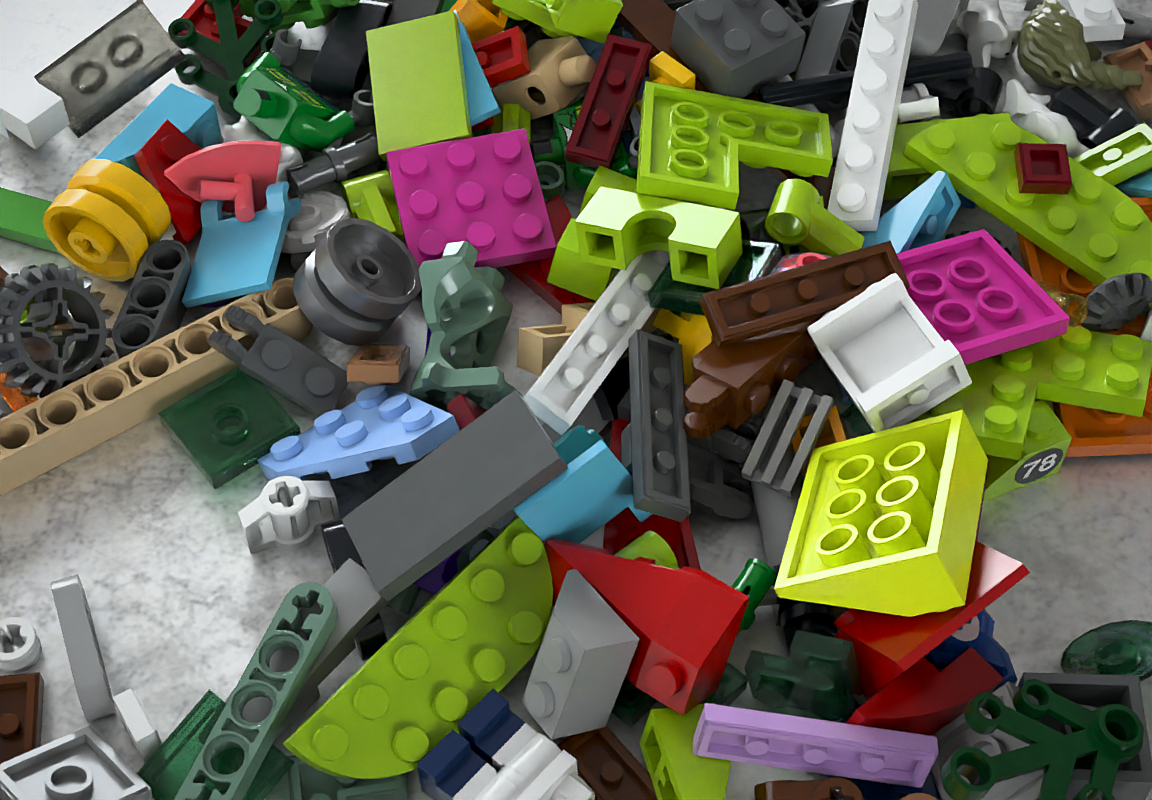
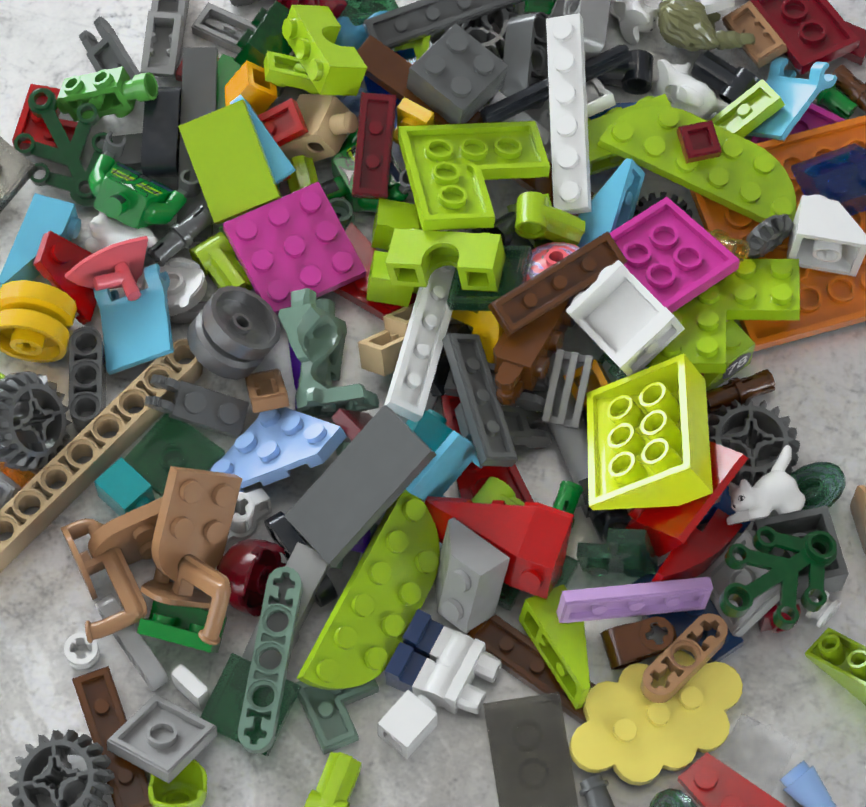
camera: 15 degrees left, 10 degrees up
none -> medium nougat plate [60,497,163,643]
none -> teal brick [94,457,155,516]
none -> green bracket [137,600,227,653]
none -> medium nougat plate [140,466,242,645]
none -> dark red cylinder [217,539,286,617]
none -> reddish brown pin [706,369,775,414]
none -> dark grey gear [708,398,800,487]
none -> white animal [726,445,806,525]

